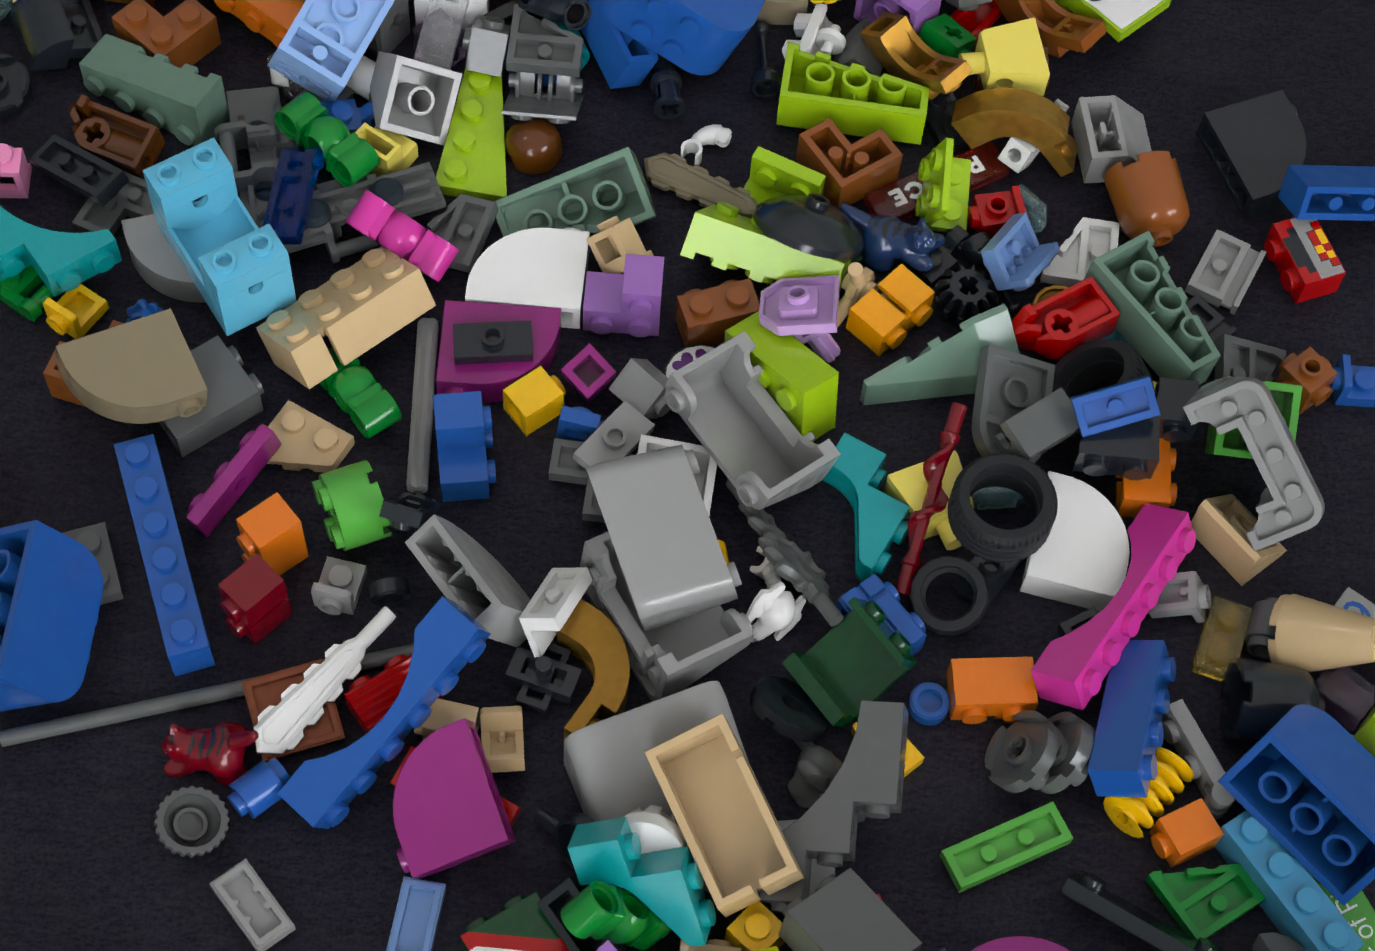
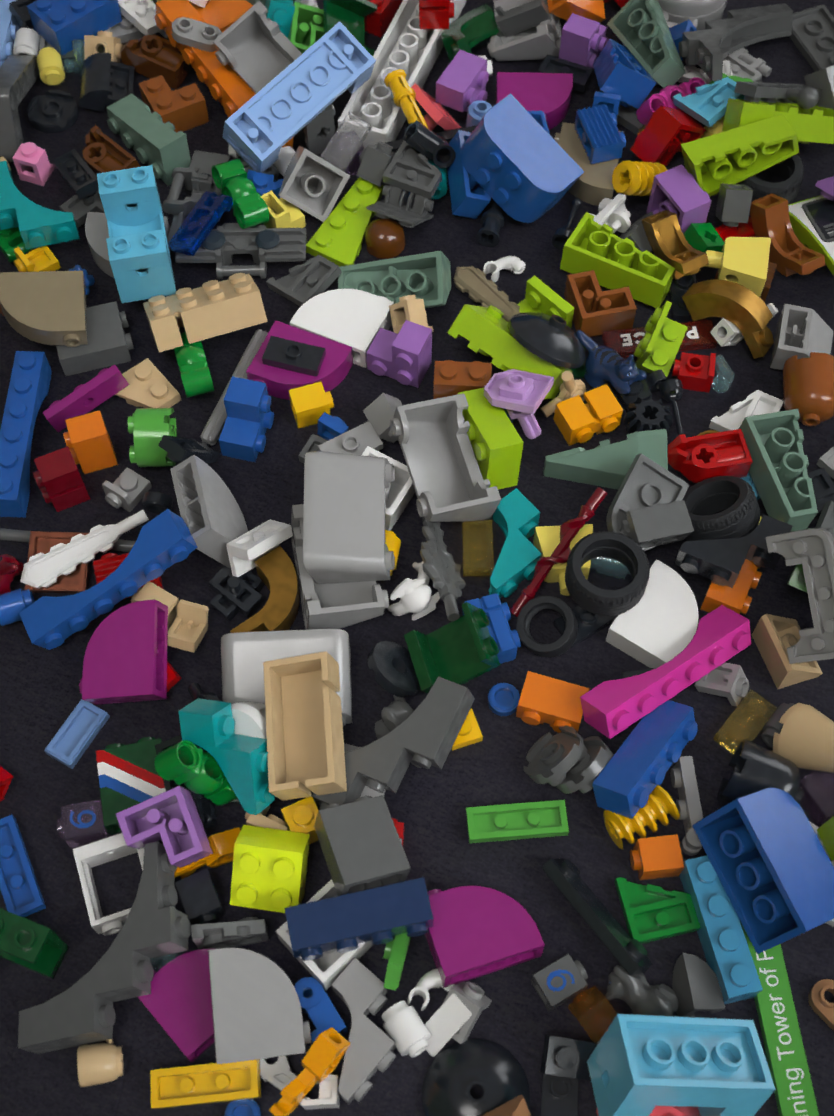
camera: 25 degrees right, 0 degrees up
dark pink piece [345,190,460,282] -> none
magenta brick [561,343,616,404] -> none
medium blue bracket [980,212,1060,291] -> none
blue plate [1070,375,1161,437] -> none
none -> clear yellow plate [462,520,494,576]

